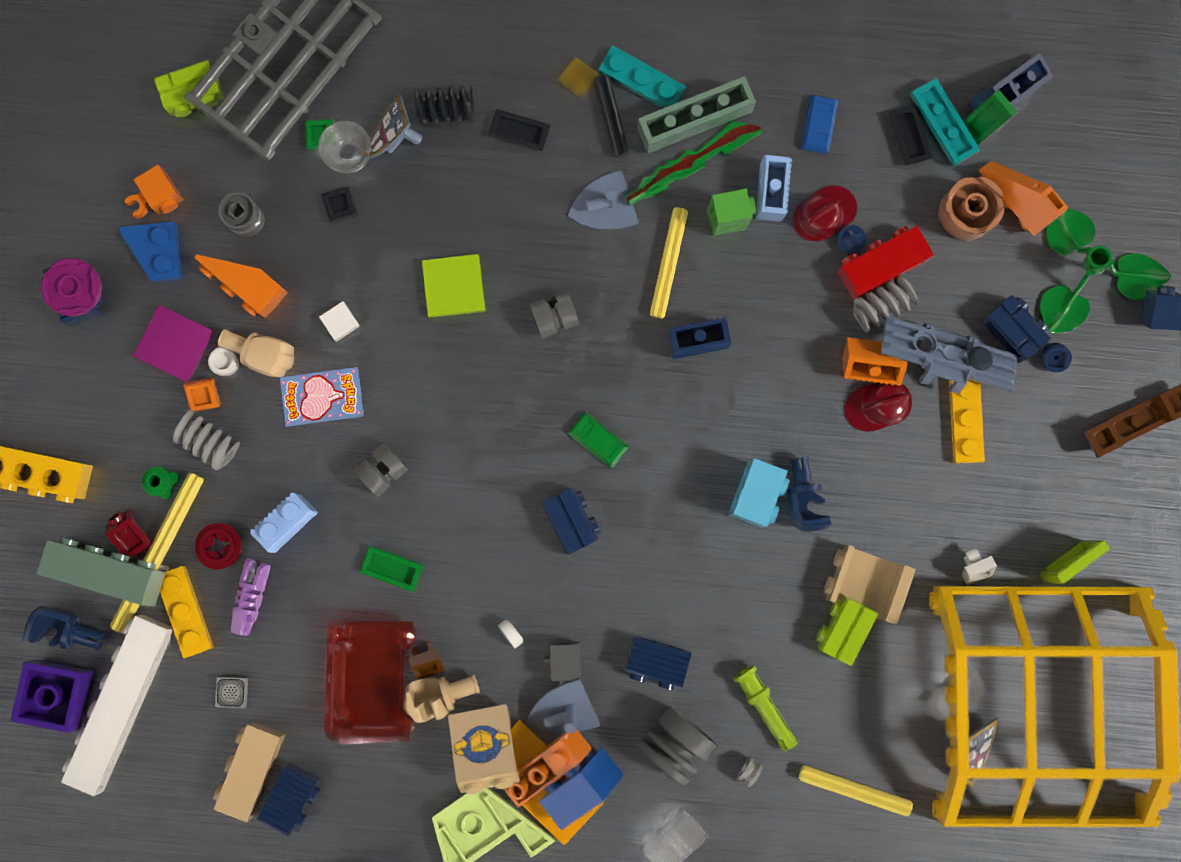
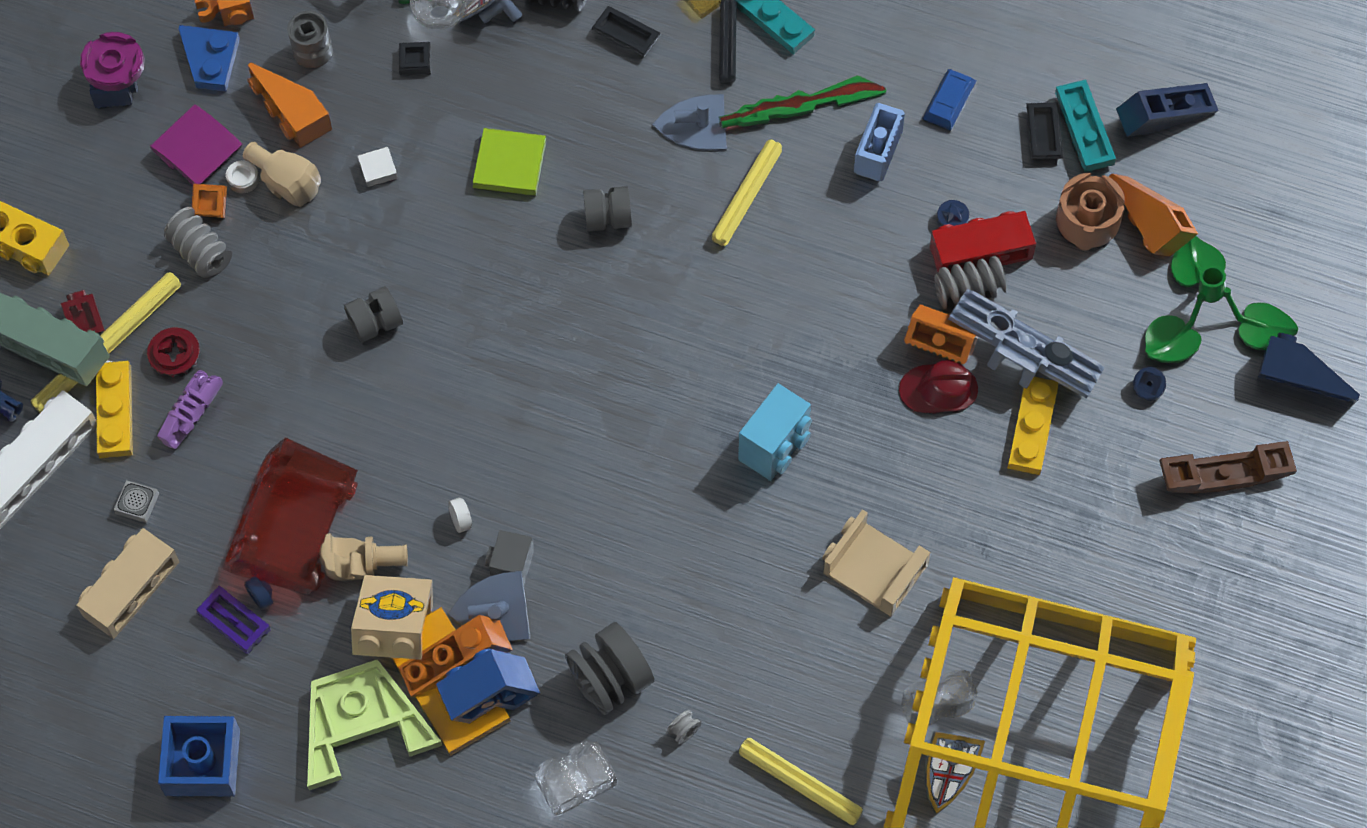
camera: 20 degrees right, 20 degrees down
green brick [141,466,179,499] -> none
light blue brick [251,493,318,553] -> none
dark blue brick [257,763,321,836] -> none
sticker [280,367,364,427] -> none
green tile [359,545,424,593] -> none
reddish brown tile [408,642,446,680] -> none
dark blue brick [541,487,601,555] -> none
green tile [567,411,629,469] -> none
dark blue brick [625,636,692,691] -> none
sand green brick [637,76,756,154] -> none
dark blue brick [667,316,732,360] -> none
bright green piece [707,188,756,236] -> none
lime pin [732,665,799,752] -> none
dark blue piece [787,457,832,532] -> none
dark red piece [793,185,857,241] -> none
lime brick [816,595,878,666] -> none
white tile [962,548,997,586] -> none
green tile [963,90,1017,145] -> none
dark blue brick [981,295,1051,363] -> none
lime tile [1038,540,1111,584] -> none
none -> dark purple tile [196,585,271,655]
none -> dark blue tile [244,576,274,610]

